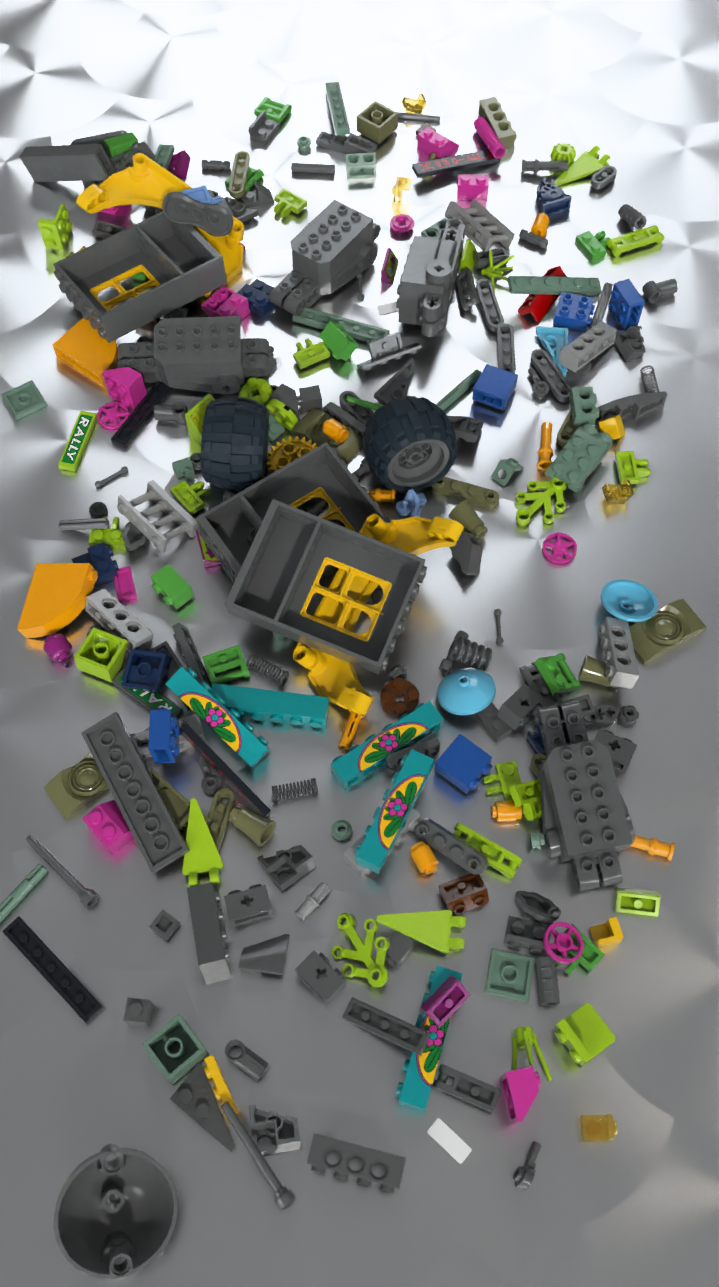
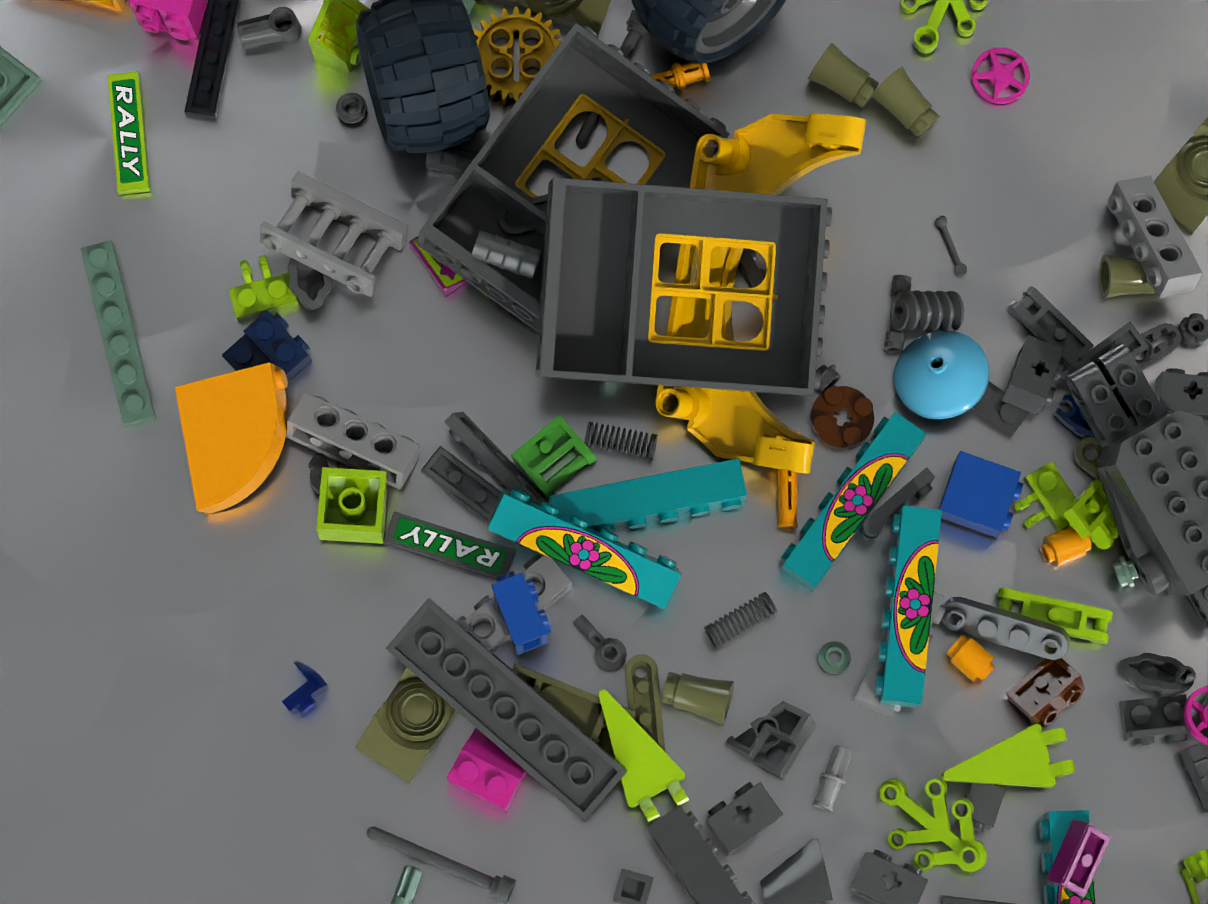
camera: 20 degrees left, 15 degrees up
magenta head [43,633,73,662] -> none
dark grey axle [58,518,109,531] -> none
pearl dark grey tile [89,502,108,518] -> none
dark grey hinge [95,466,128,487] -> none
dark pink wheel [97,402,129,430] -> none
dark pink tile [114,566,138,603] -> none
dark blue plate [121,647,172,693] -> none
bright green brick [151,564,194,609] -> none
lime hinge [170,480,211,515] -> none
sand green bracket [172,458,195,479] -> none
black tile [181,724,271,818] -> none
light blue hips [395,489,427,518] -> none
olive plate [430,477,500,509] -> none
dark grey slope [449,532,483,576] -> none
sand green tile [484,948,535,1002] -> none
bright green plate [534,653,582,694] -> none
medium azure dish [600,579,658,622] -> none
none -> sand green plate [81,240,156,427]
none -> clear blue plate [282,661,328,715]
none -> dark grey axle [471,230,541,278]
none -> olive plant [870,66,940,137]

